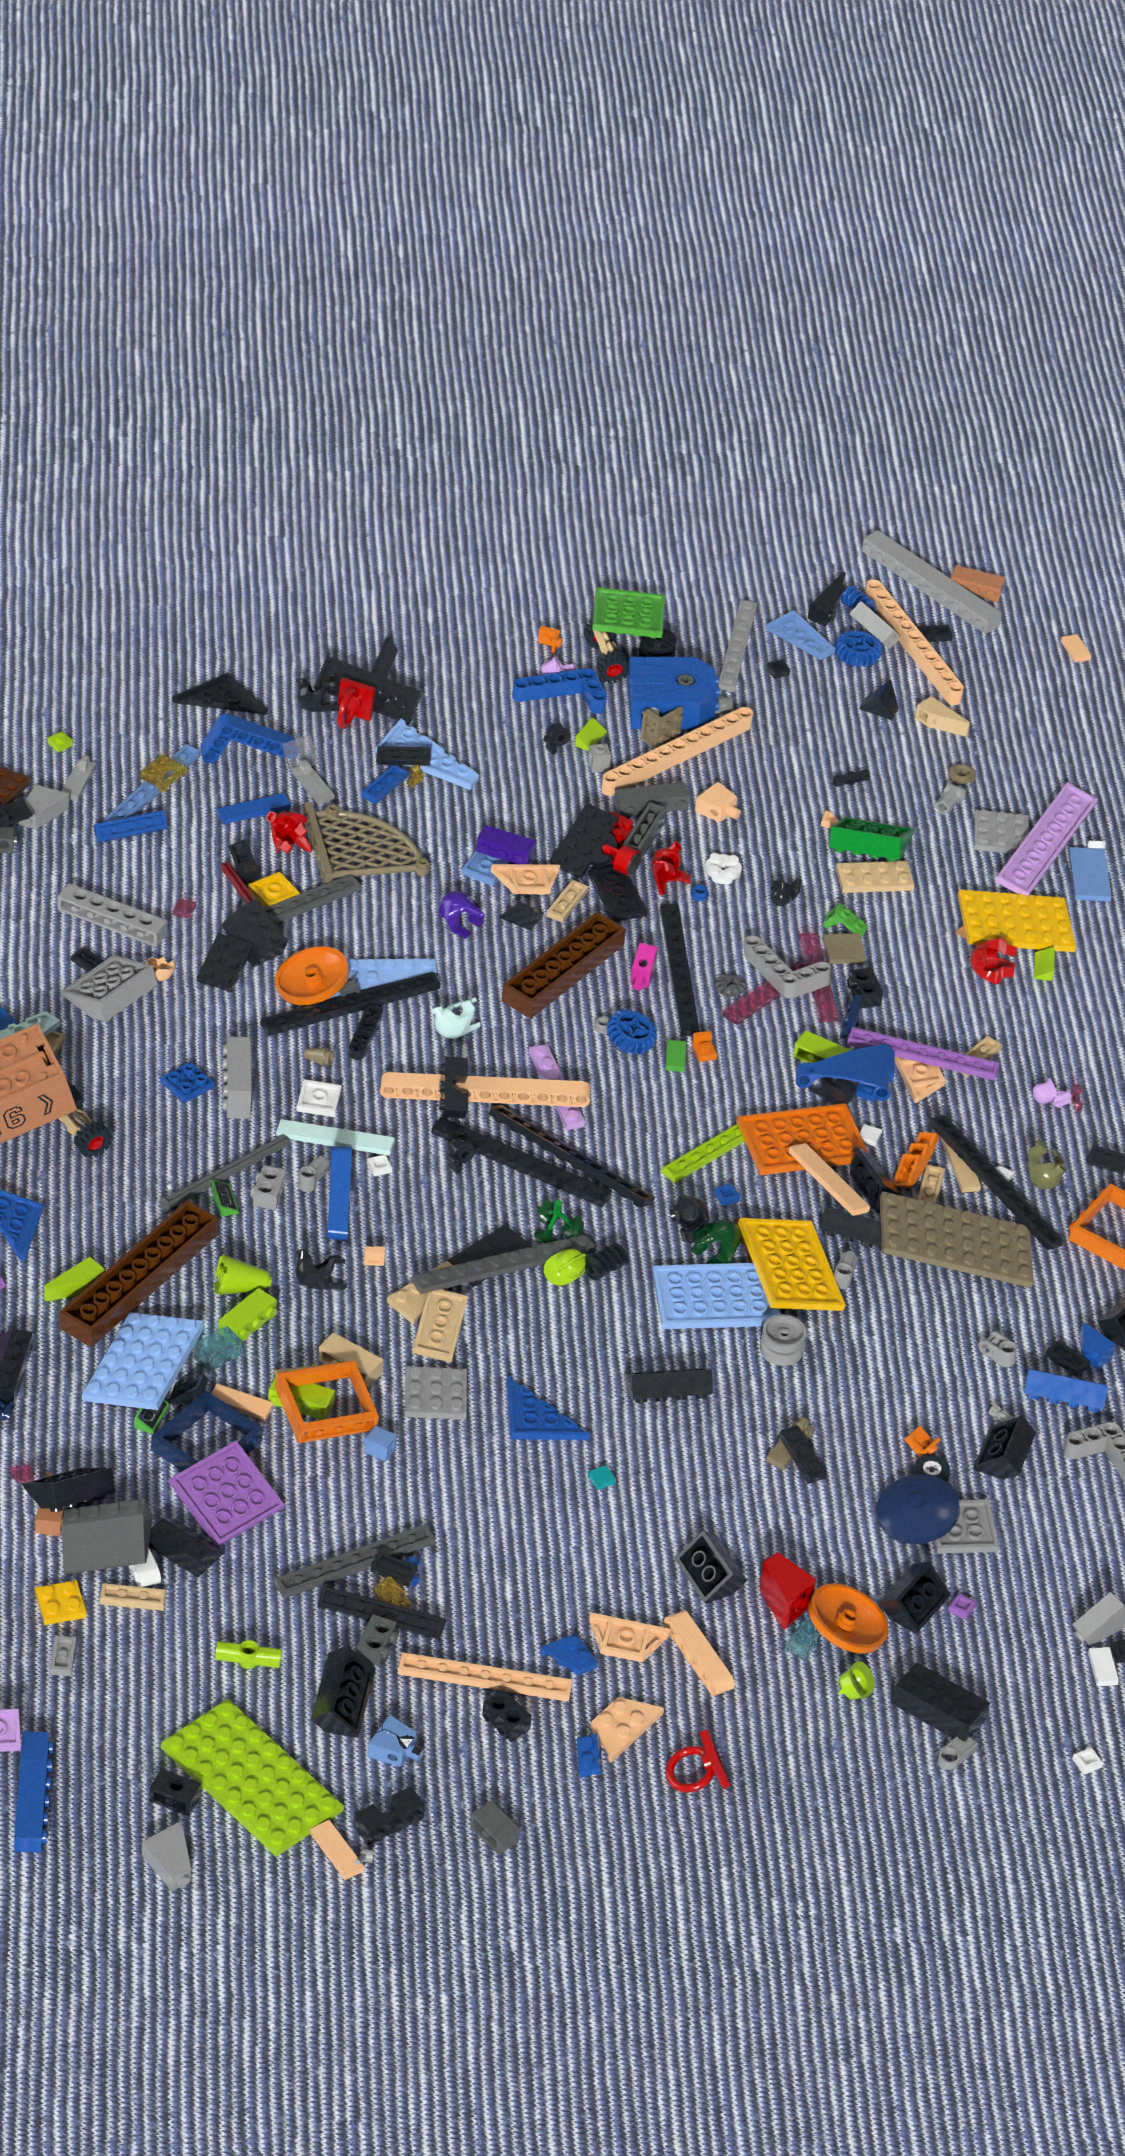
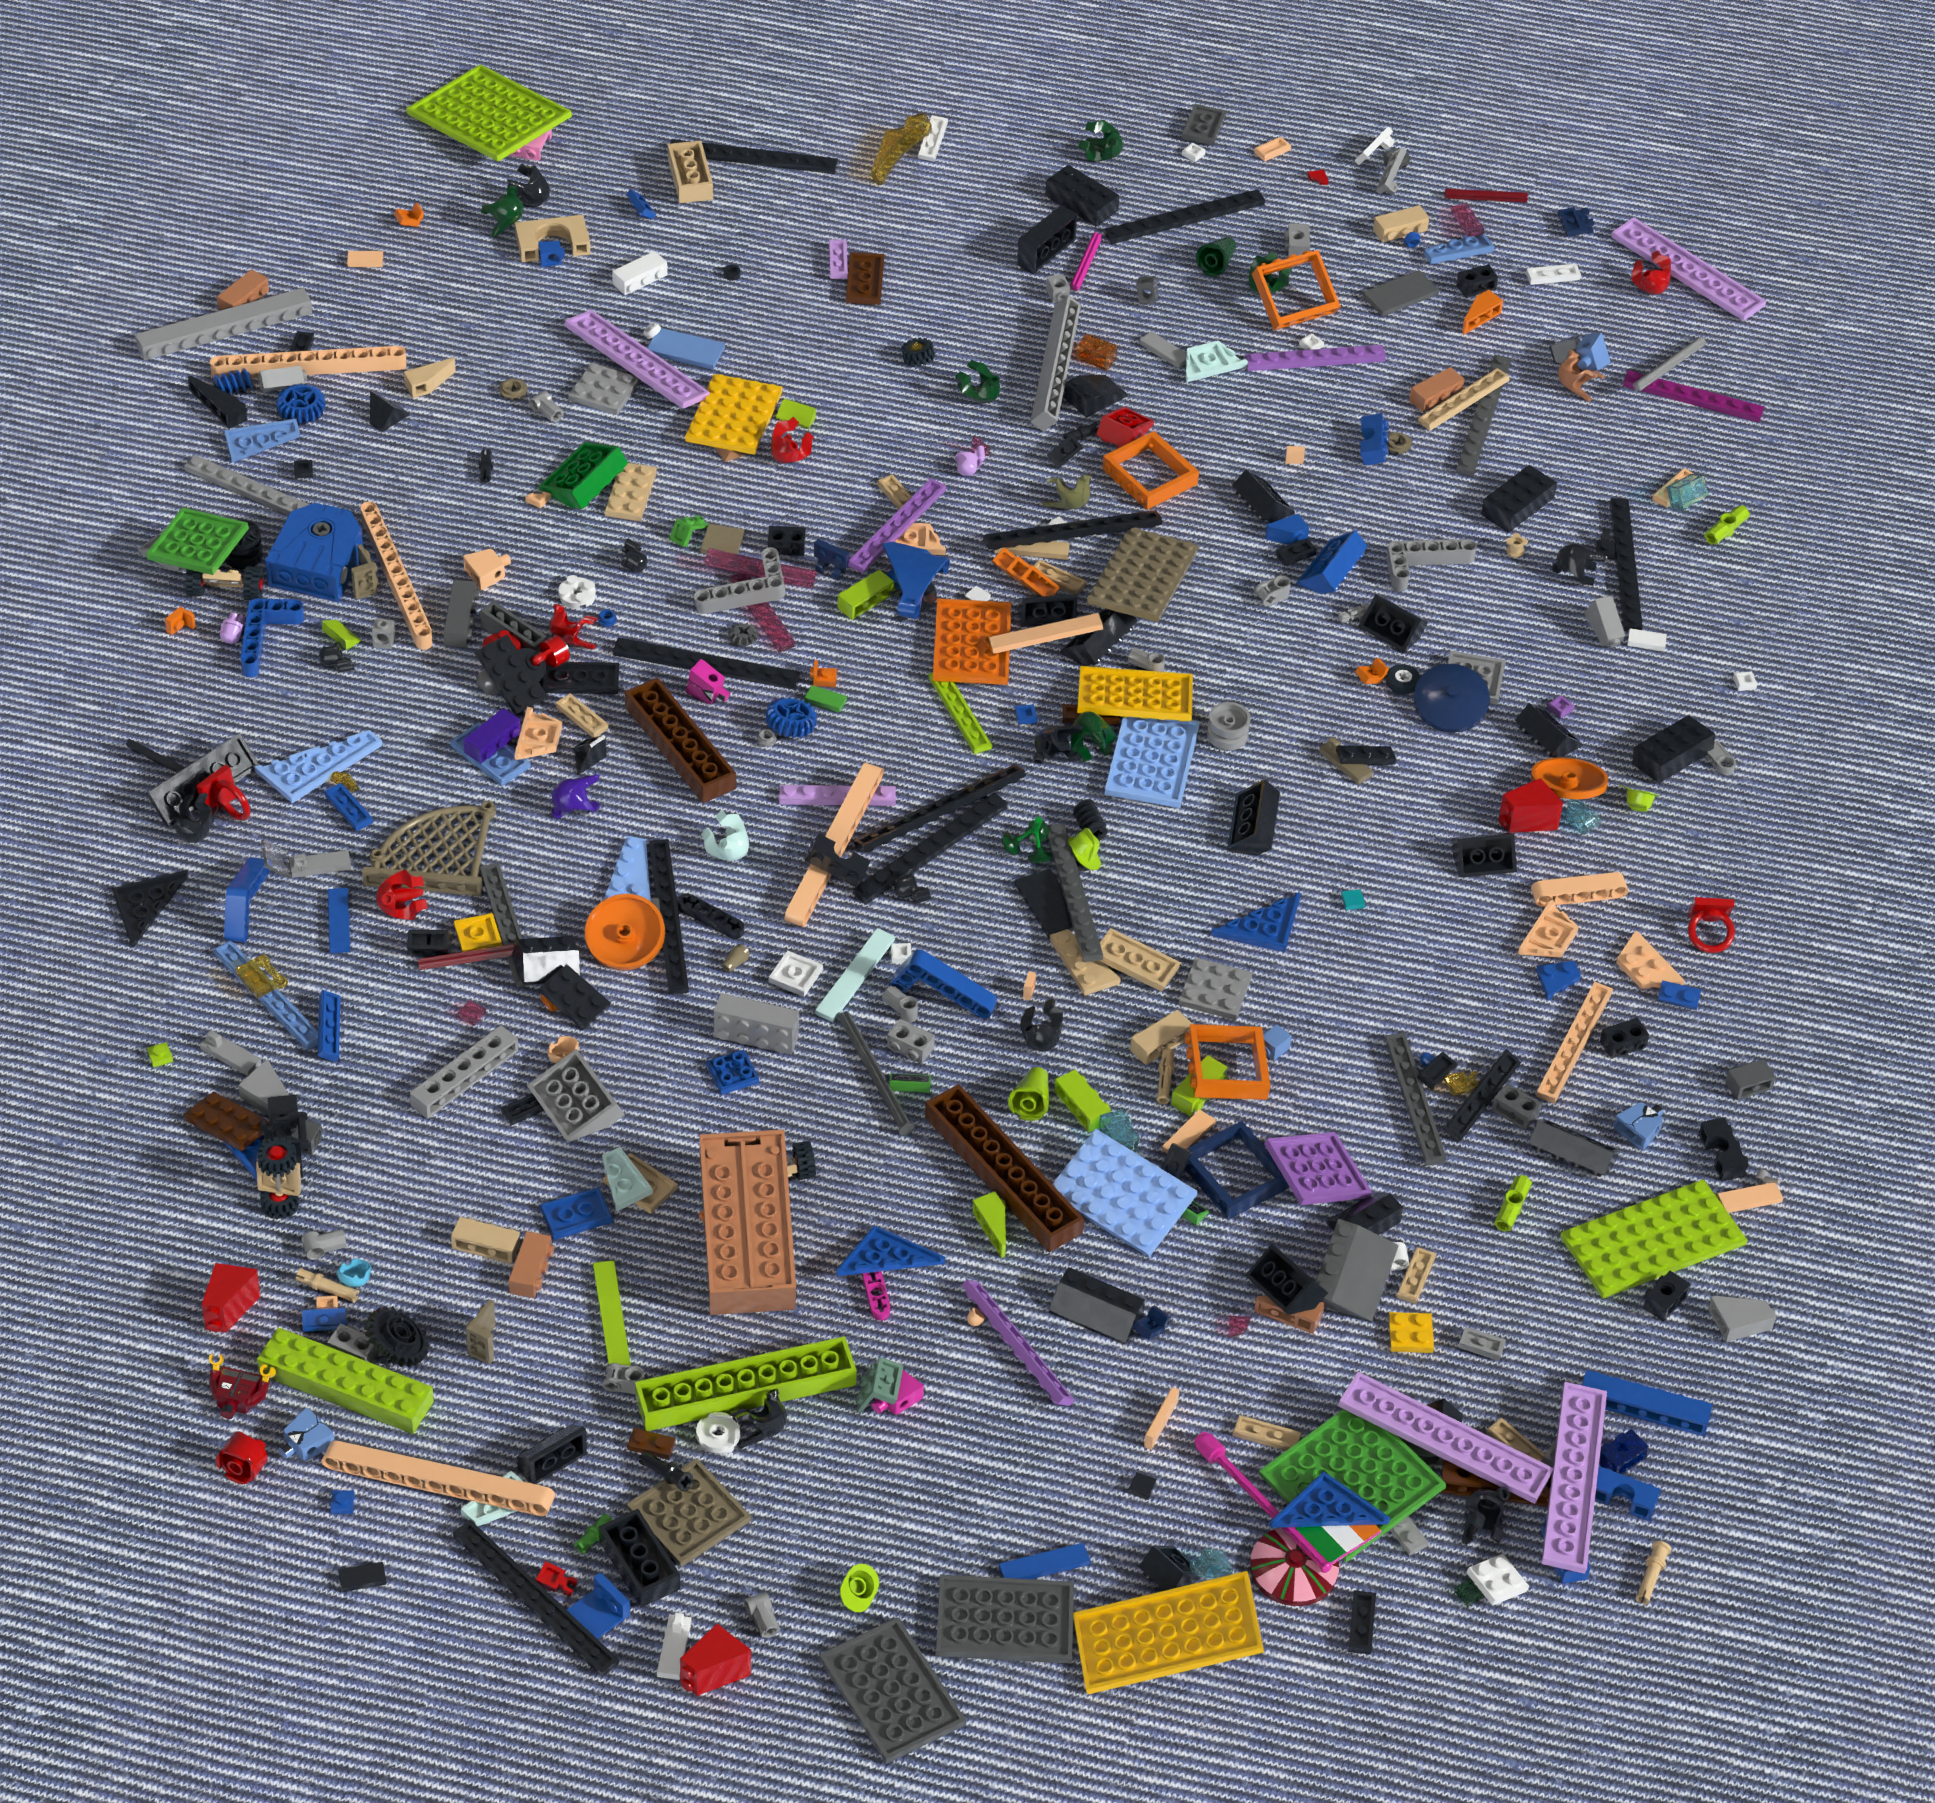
camera: 70 degrees left, 5 degrees up
black plate [376,746,432,766] -> none

